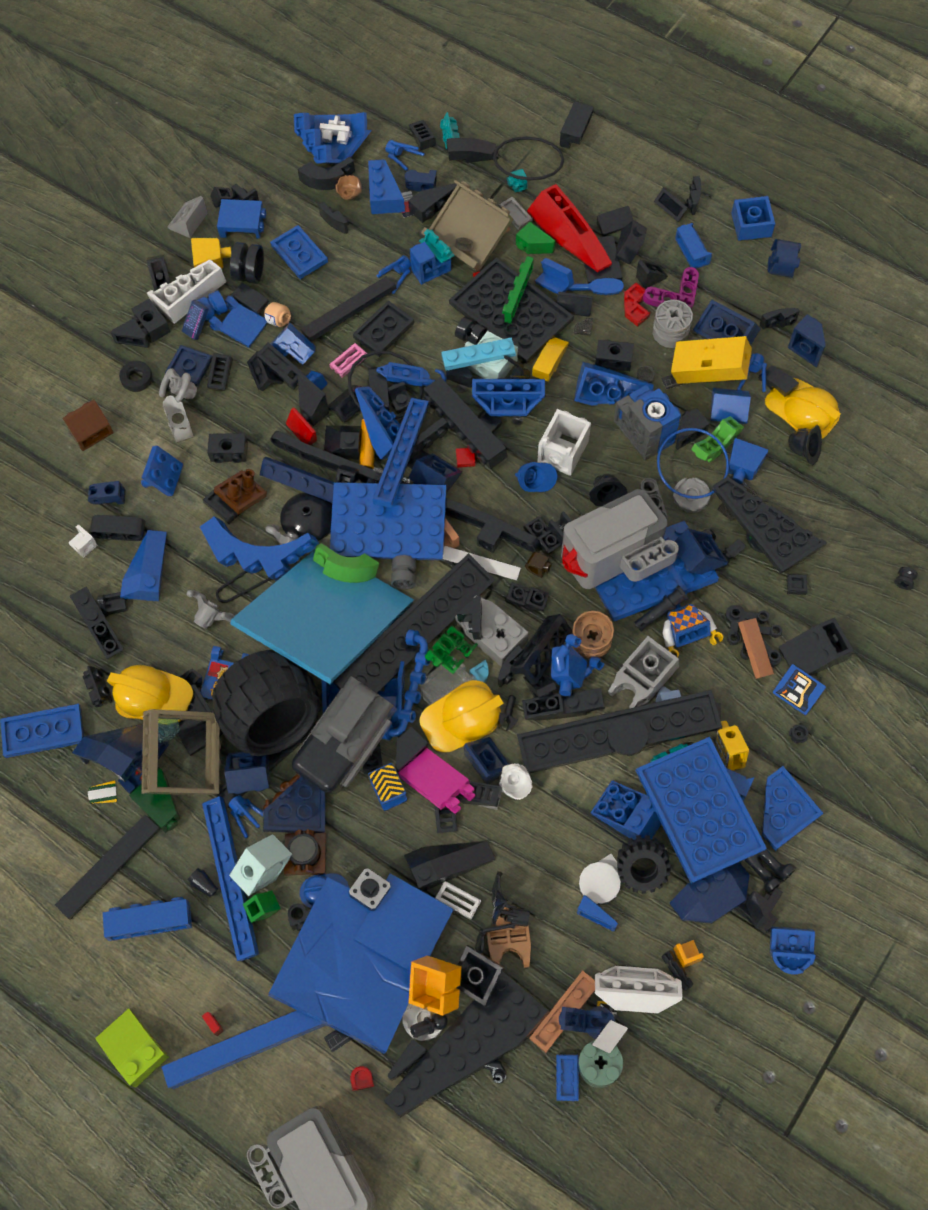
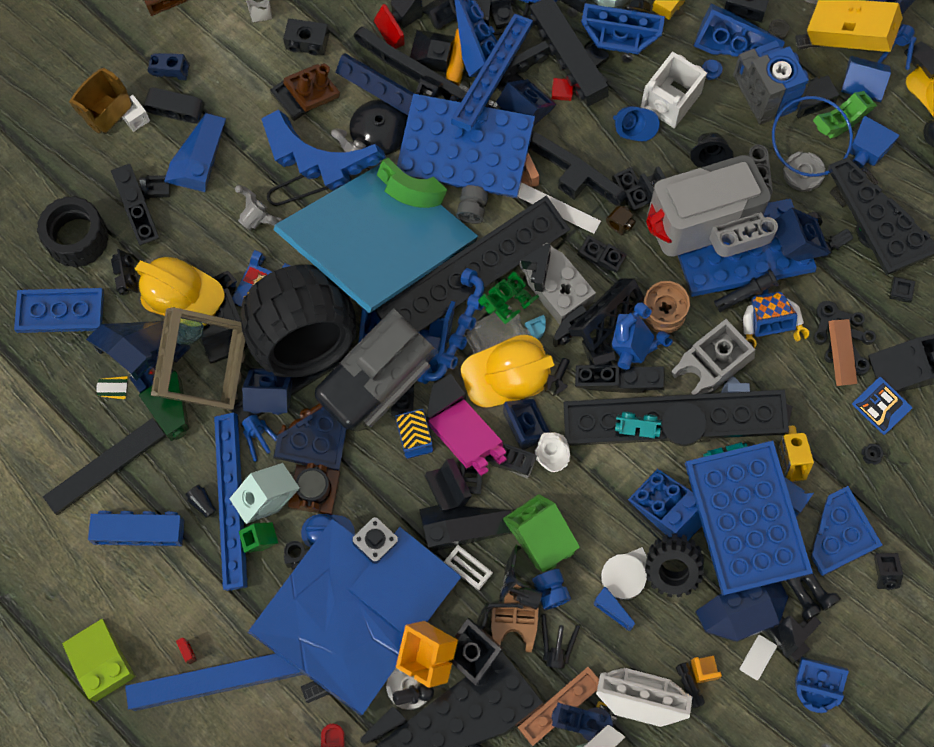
camera: 10 degrees right, 5 degrees up
blue plate [141,446,183,496] -> none
none -> black tyre [37,196,109,267]
none -> pearl gold piece [69,68,132,133]
none -> black panel [424,458,472,512]
none -> bright green slope [502,494,580,572]
none -> blue wheel [532,569,571,610]
none -> black plant [541,614,580,669]
none -> teal hinge [615,412,662,439]
none -> blue plate [702,60,722,80]
none -> white sticker [740,635,777,680]
none -> black bracket [874,553,904,590]

